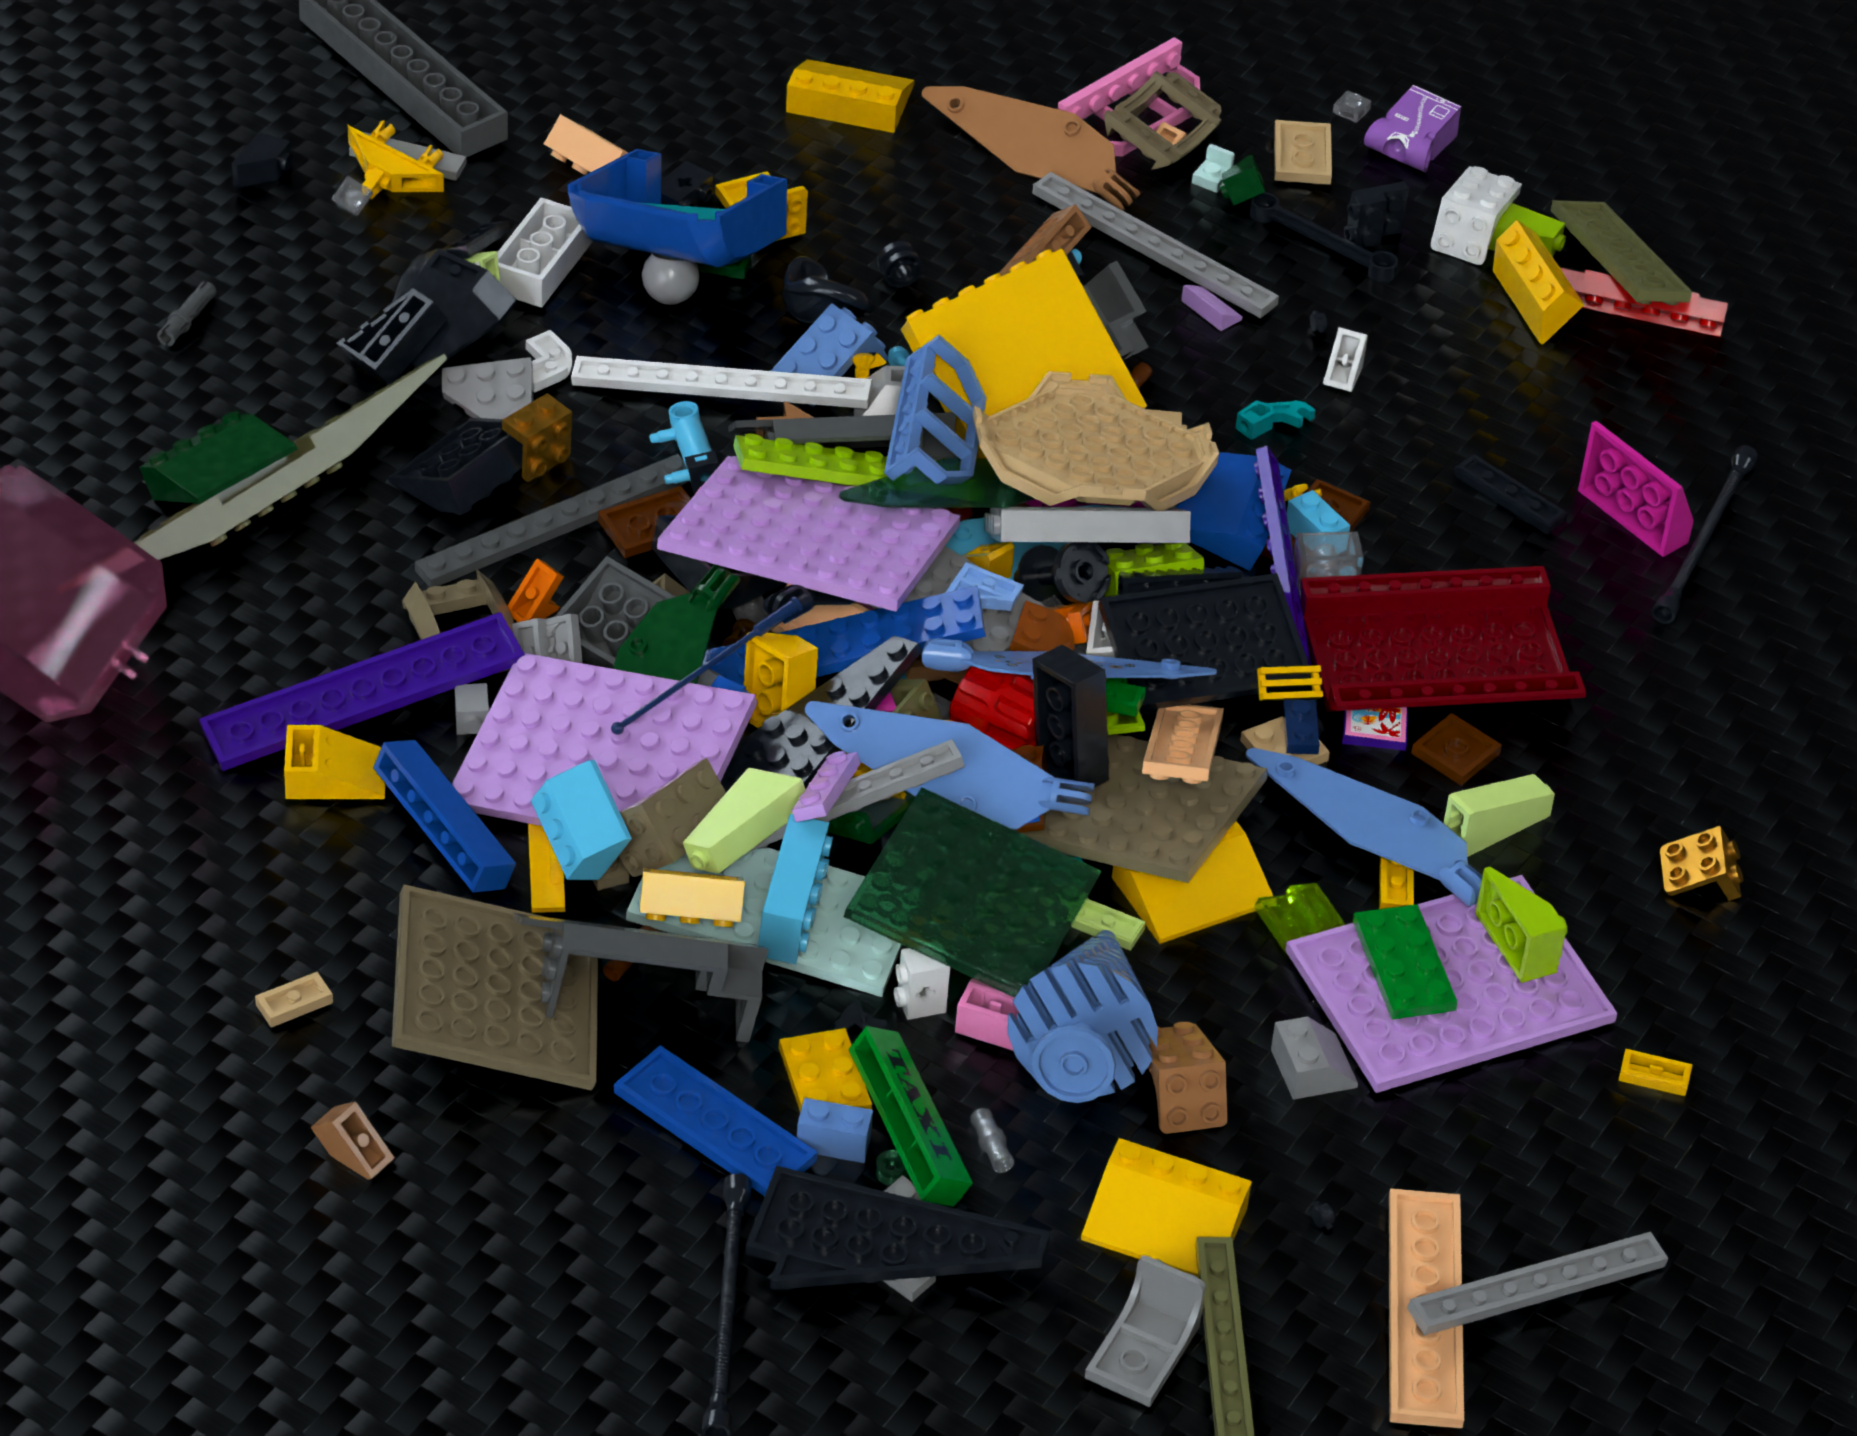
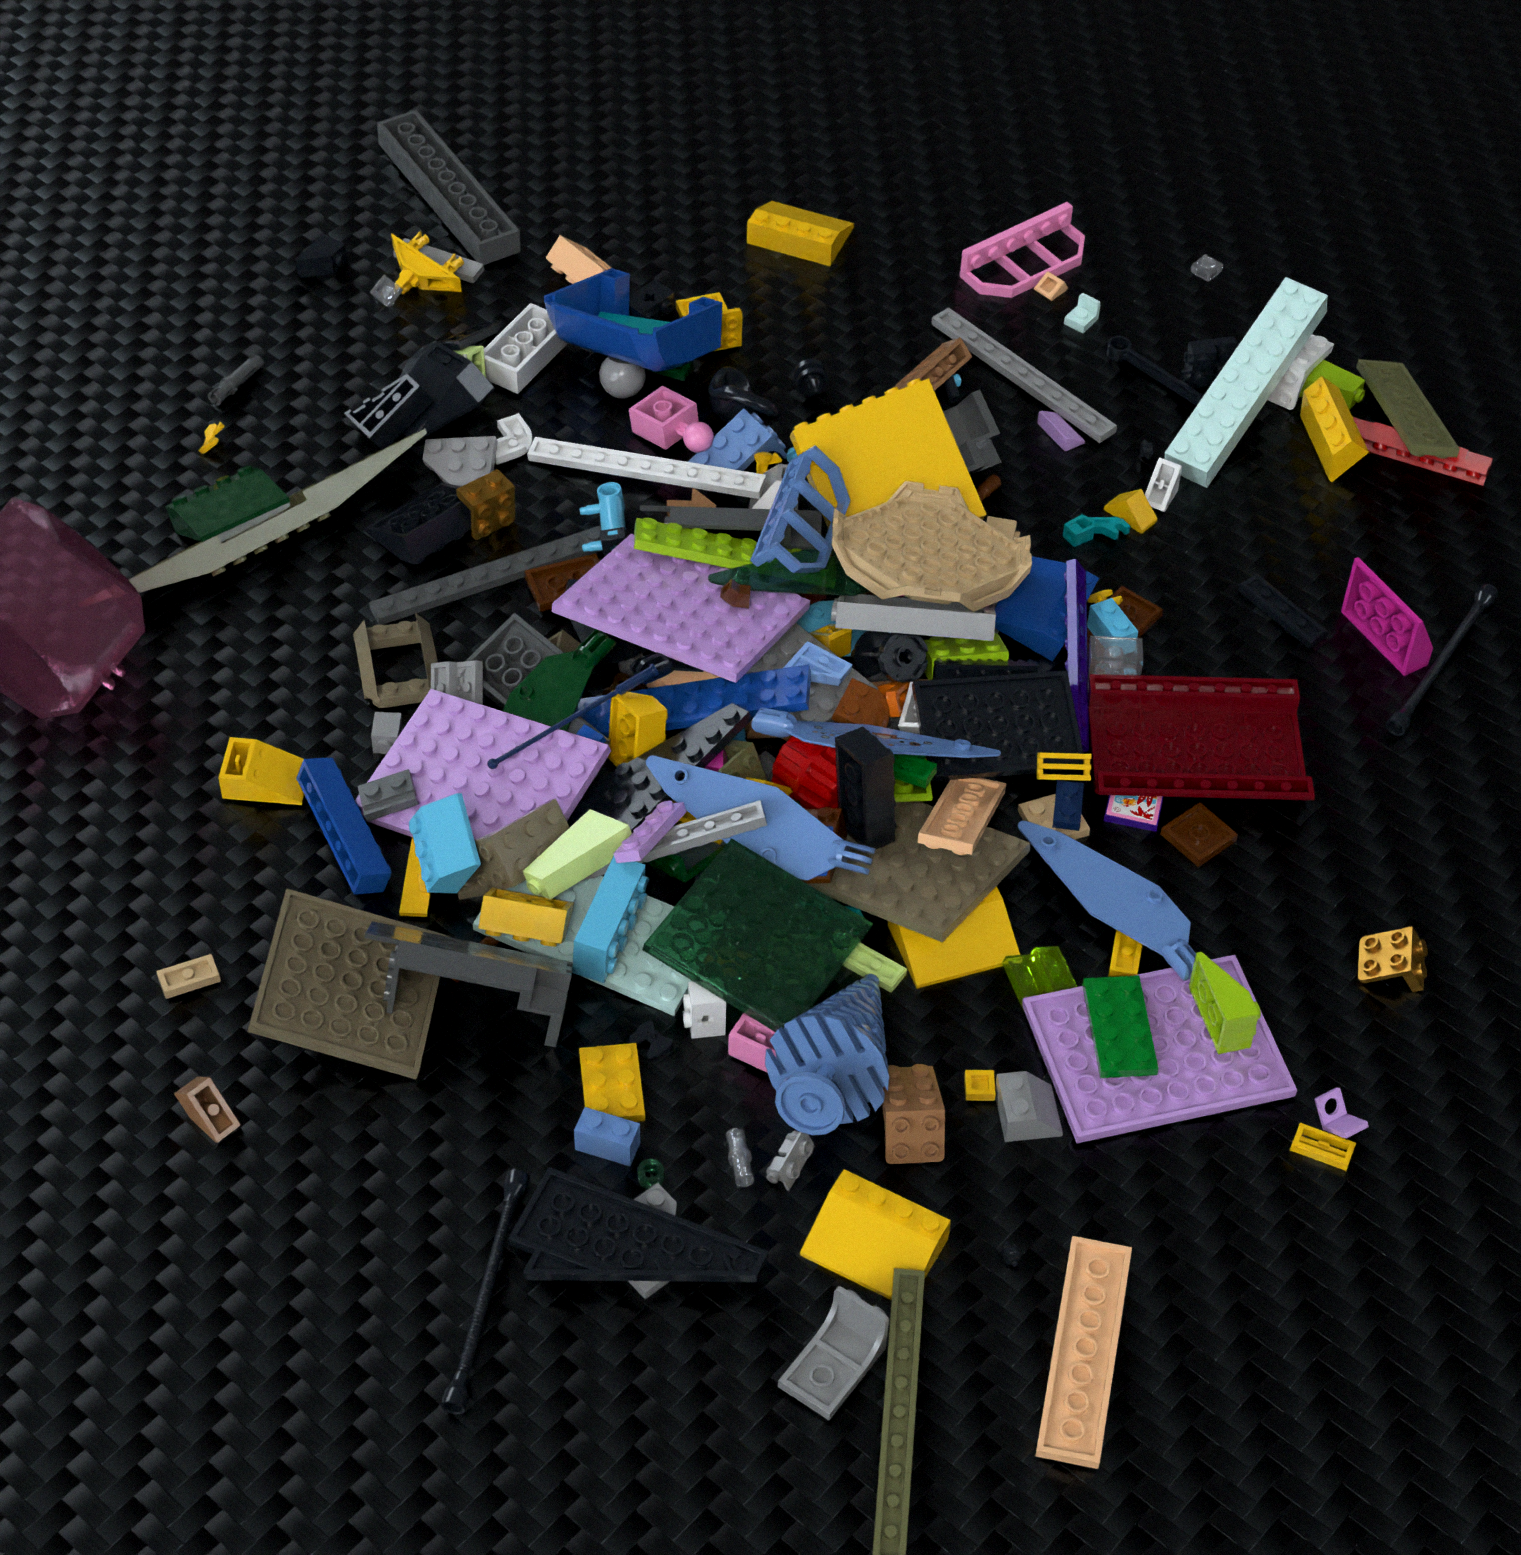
camera: 10 degrees right, 5 degrees up
dark purple plate [199,612,525,771] -> none
orange slope [507,559,564,622] -> none
blue plate [614,1045,818,1197] -> none
green brick [848,1026,973,1207] -> none
medium nougat wing [922,86,1140,211] -> none
dark tan wedge [1104,71,1222,170] -> none
dark green slope [1219,155,1265,205] -> none
tan plate [1274,120,1332,185] -> none
medium lavender piece [1364,85,1461,173] -> none
light grey plate [1407,1232,1668,1336] -> none
yellowish green slope [1443,774,1555,857] -> none
none -> yellow piece [198,422,225,454]
none -> dark grey plate [358,769,419,822]
none -> bright pink brick [629,386,714,453]
none -> reddish brown piece [720,578,751,608]
none -> light grey hinge [766,1131,814,1191]
none -> yellow plate [964,1070,996,1101]
none -> yellow slope [1104,489,1157,534]
none -> light aqua brick [1165,277,1328,488]
none -> lavender bracket [1315,1087,1369,1138]

